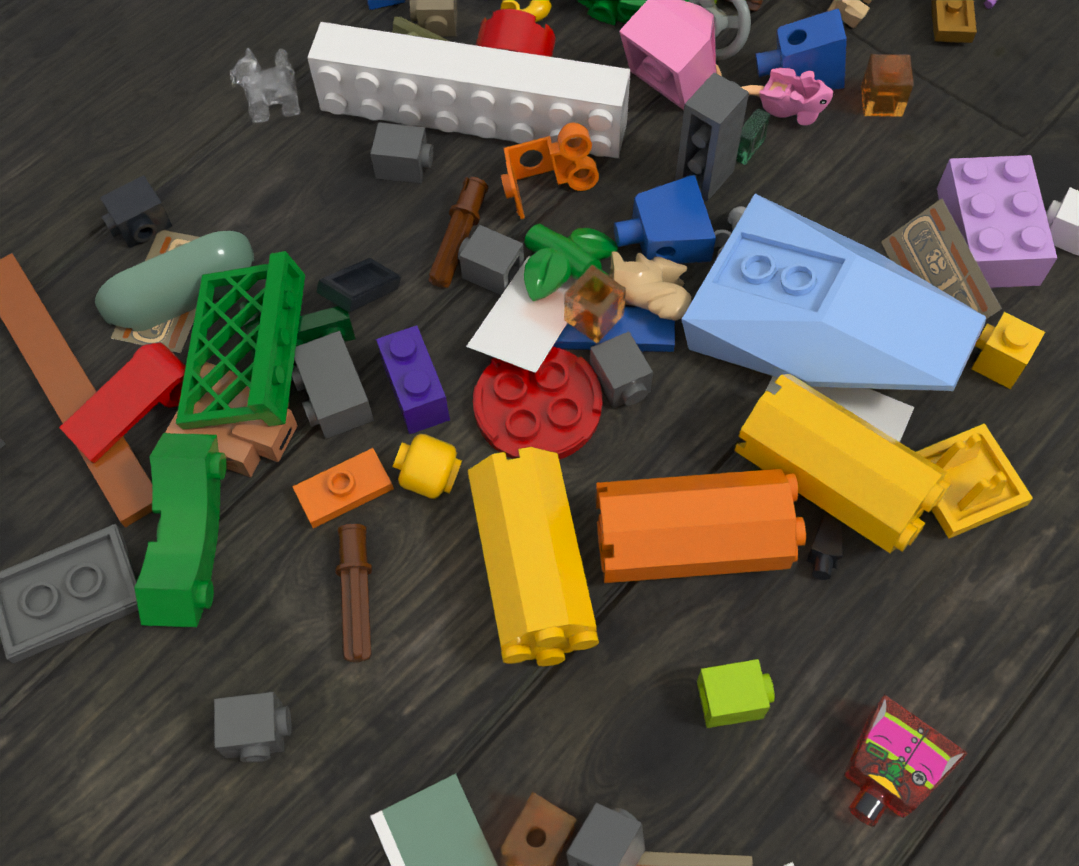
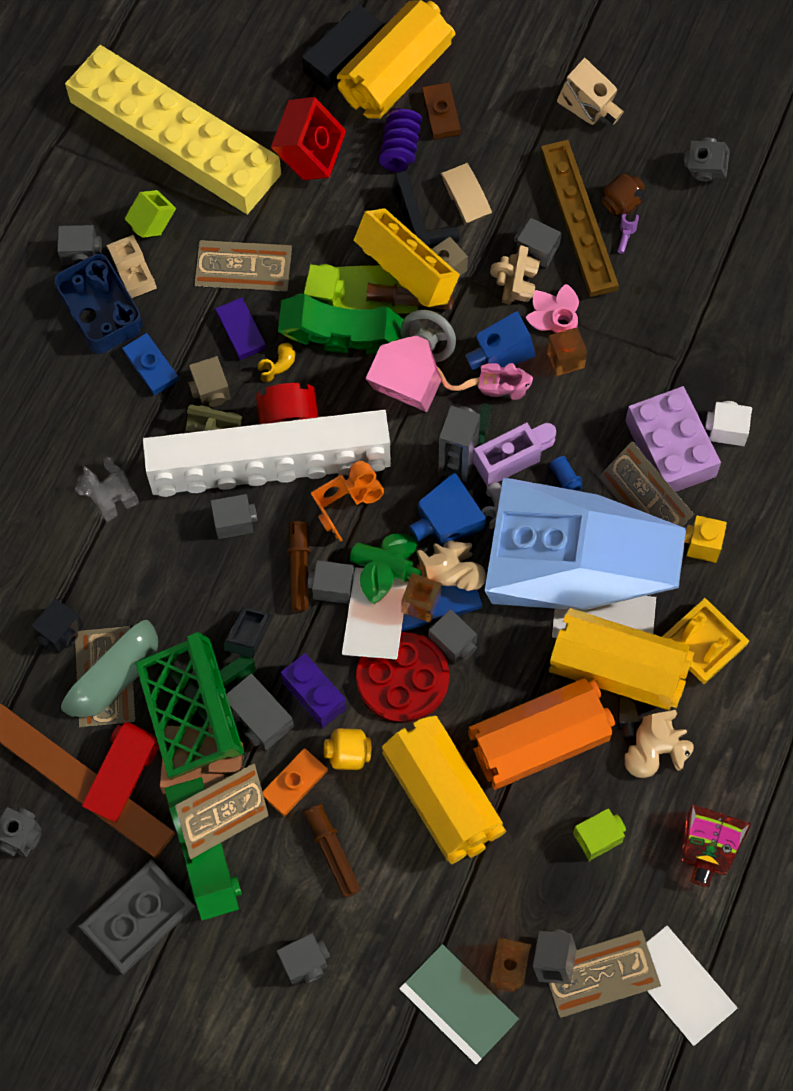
camera: 20 degrees left, 5 degrees up
none -> sticker [175,763,269,859]
none -> lavender brick [473,423,556,487]
none -> bright pink plate [526,284,579,335]
none -> blue pin [549,456,583,491]
none -> tan animal [624,710,694,778]

